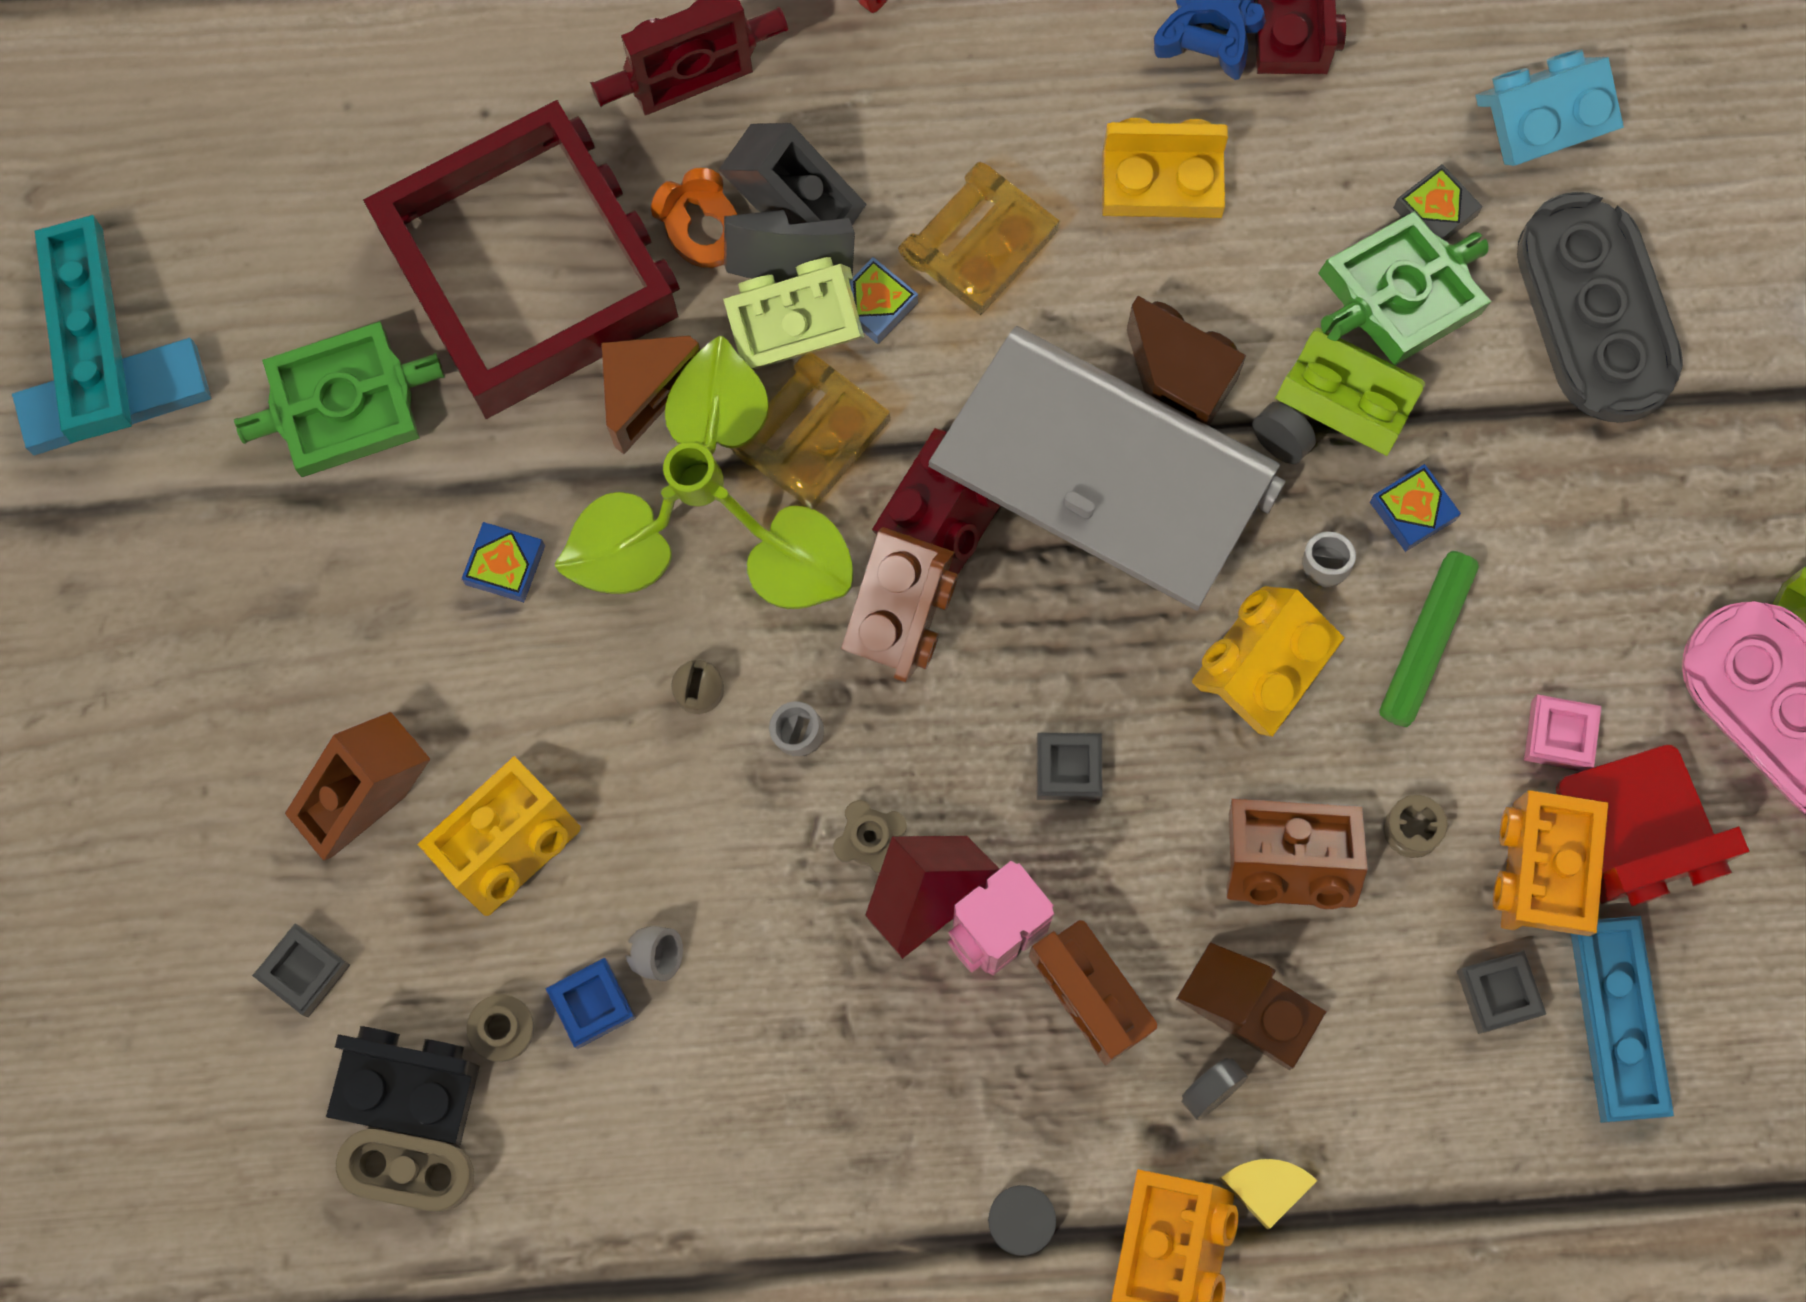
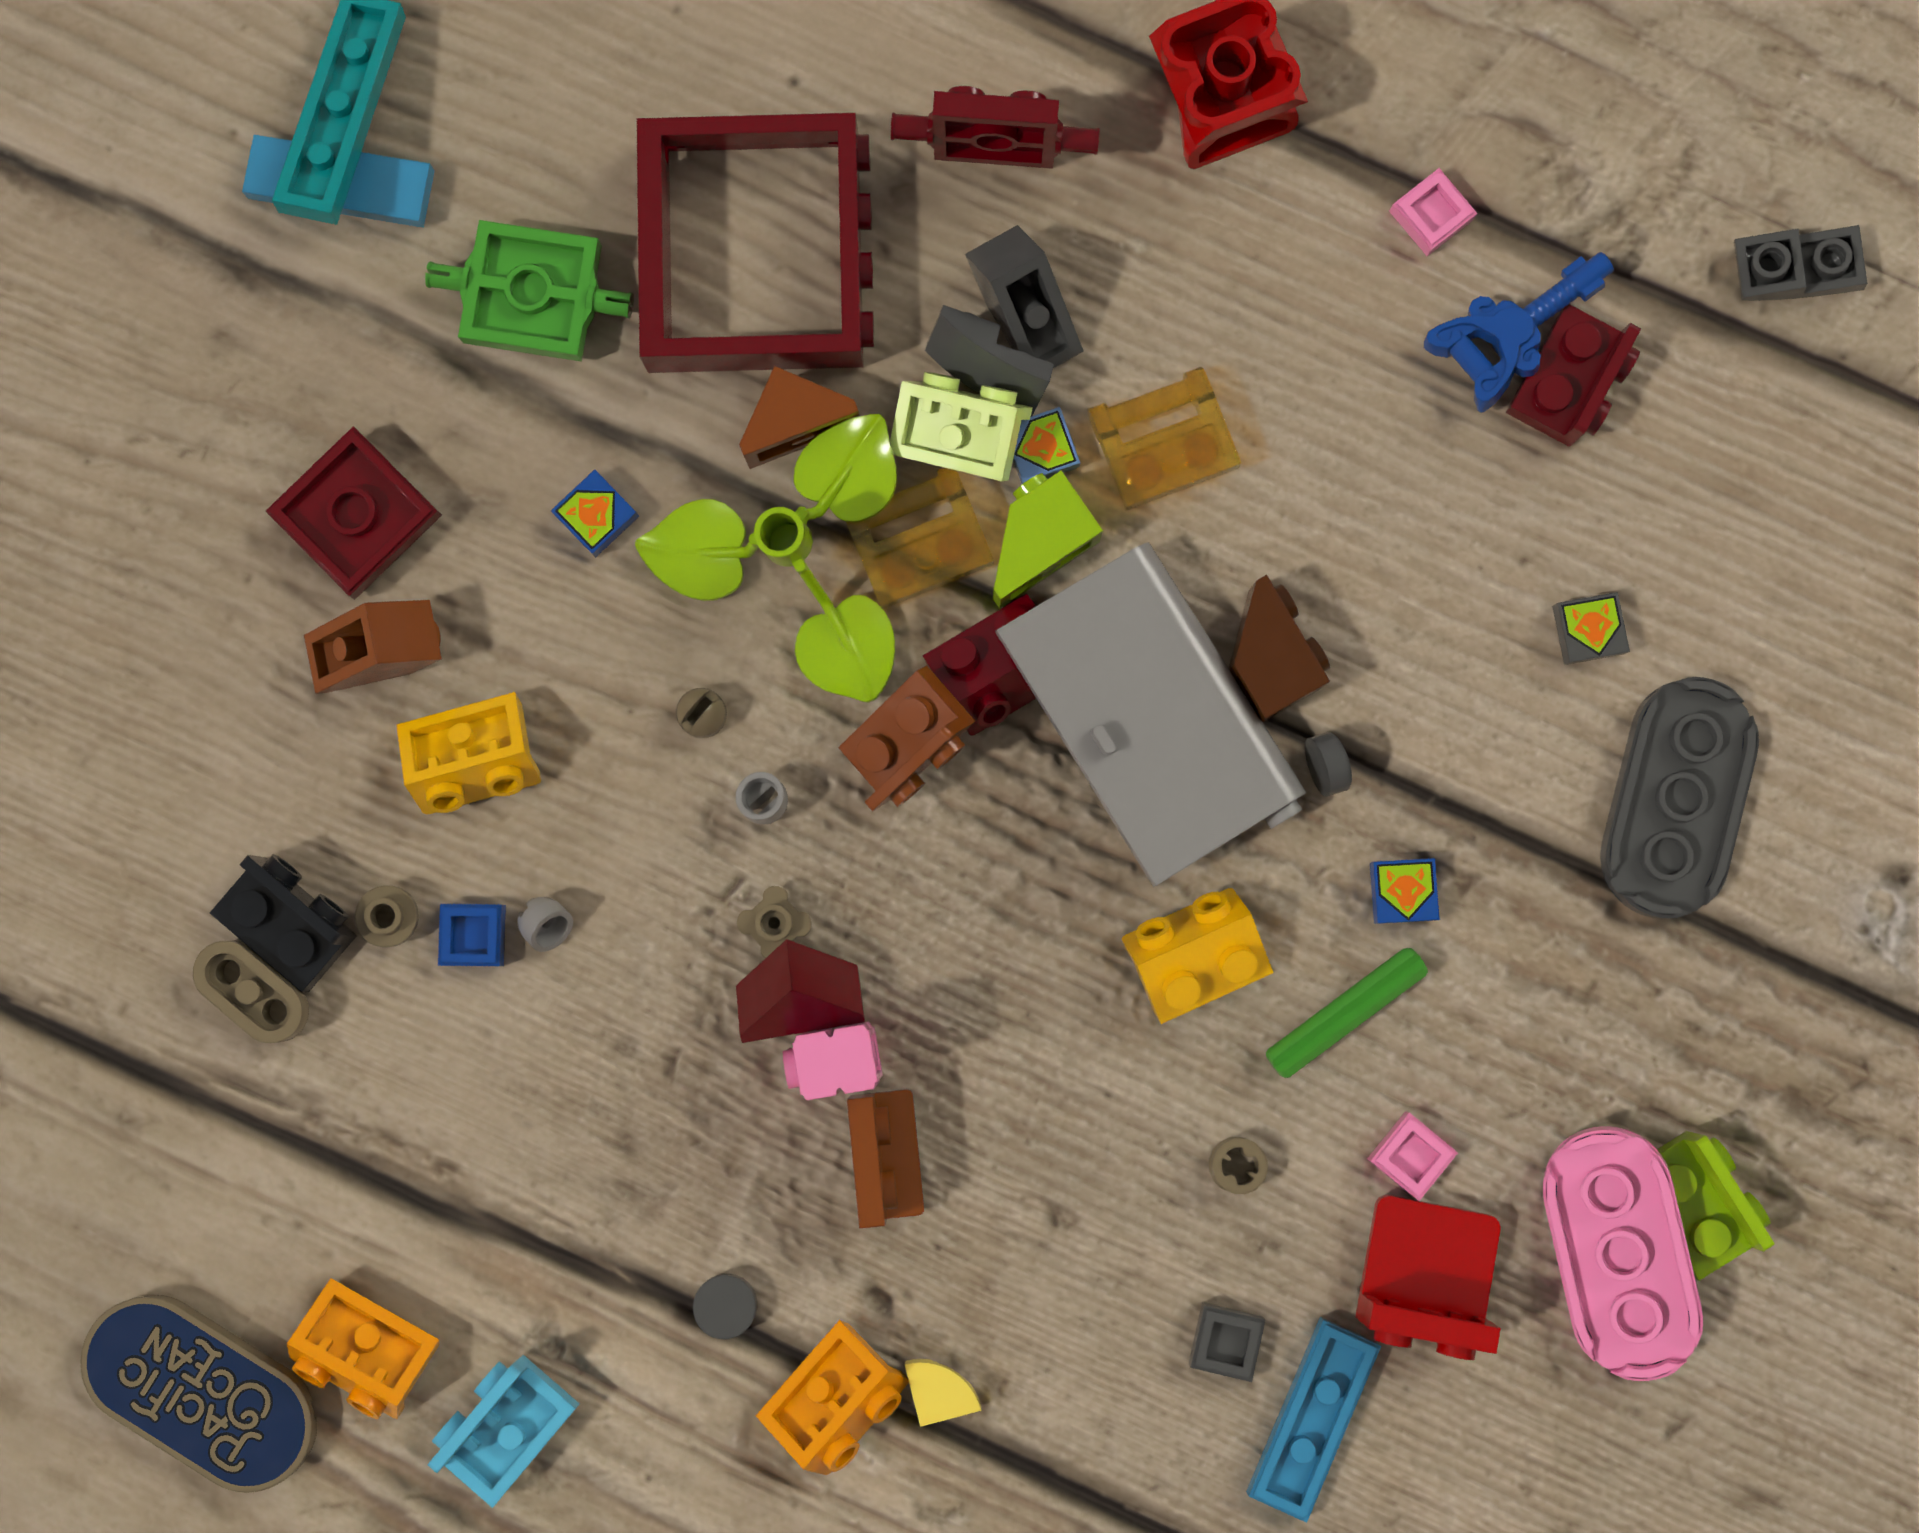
camera: 30 degrees right, 10 degrees up
dark grey tile [252,923,350,1017] -> none
orange piece [651,168,737,268] -> none
dark grey tile [1037,733,1102,801] -> none
yellow bracket [1102,118,1228,218] -> none
reddish brown slope [1176,942,1327,1070] -> none
dark grey tile [1181,1058,1248,1120] -> none
dark orange bracket [1226,799,1368,909] -> none
lime bracket [1275,327,1425,456] -> none
light grey hinge [1302,531,1356,588] -> none
bright green plate [1318,211,1492,365] -> none
medium azure bracket [1475,49,1624,166] -> none
light orange bracket [1493,790,1608,936] -> none
none -> dark red plate [266,426,442,600]
none -> lime slope [993,470,1103,609]

